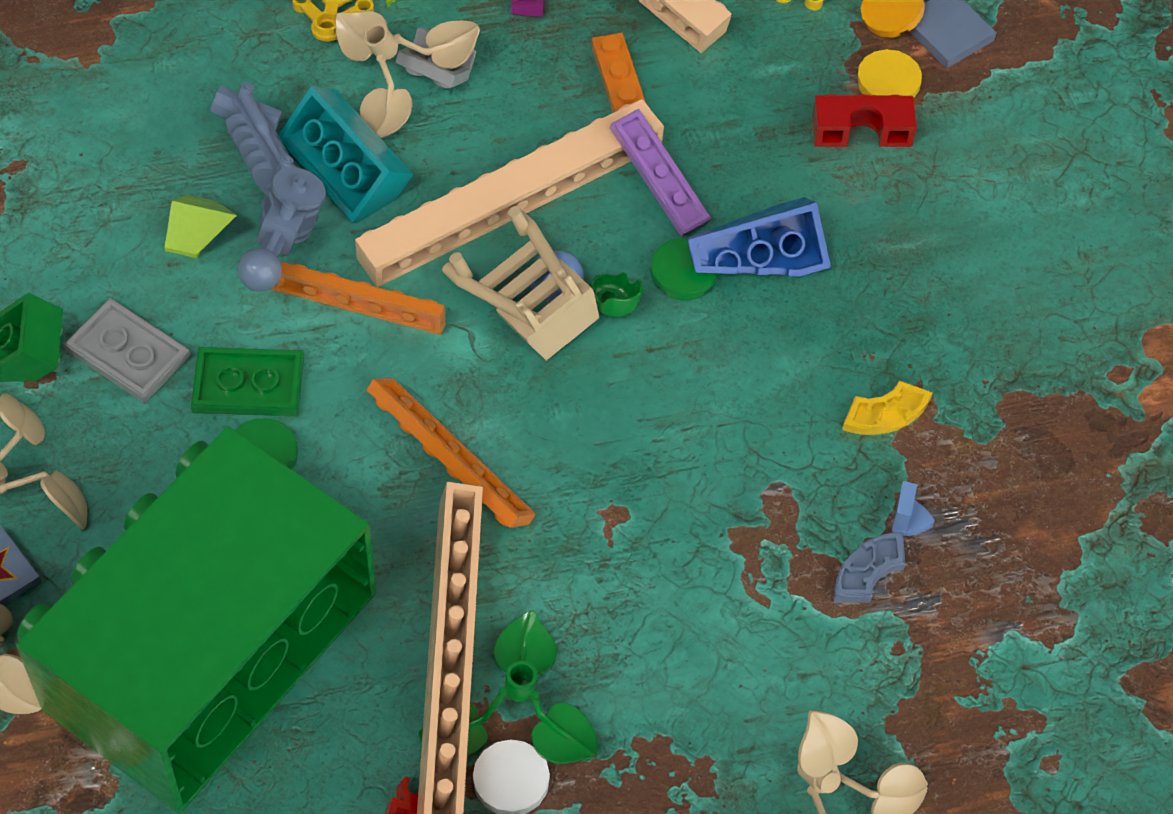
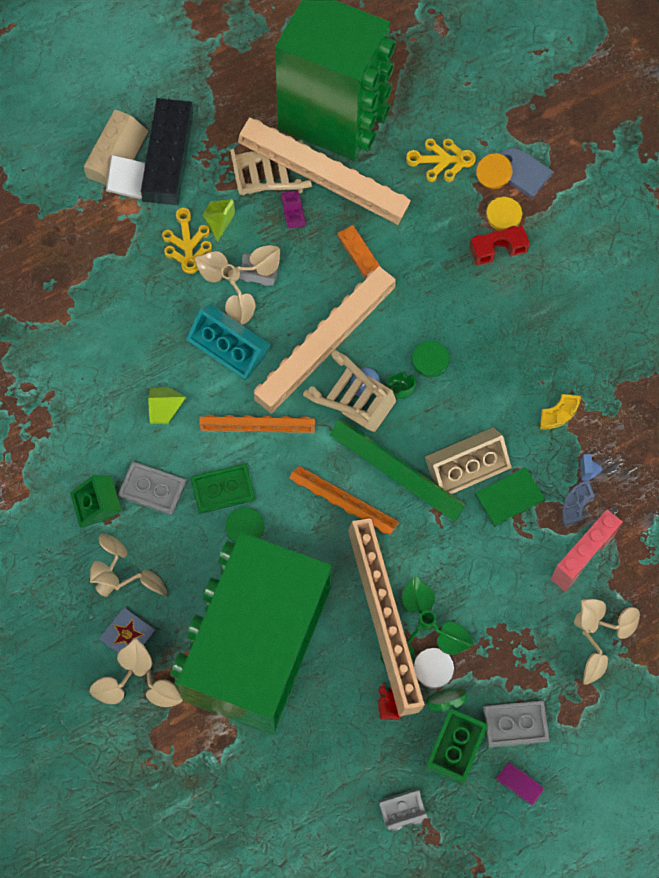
camera: 15 degrees left, 10 degrees up
sand blue piece [210,82,326,292] -> none
medium lavender tile [610,109,711,238] -> none
blue wedge [687,197,831,277] -> none
none -> green tile [330,418,466,522]
none -> tan slope [425,427,512,494]
none -> green tile [475,467,545,527]
none -> coral arch [550,509,622,592]

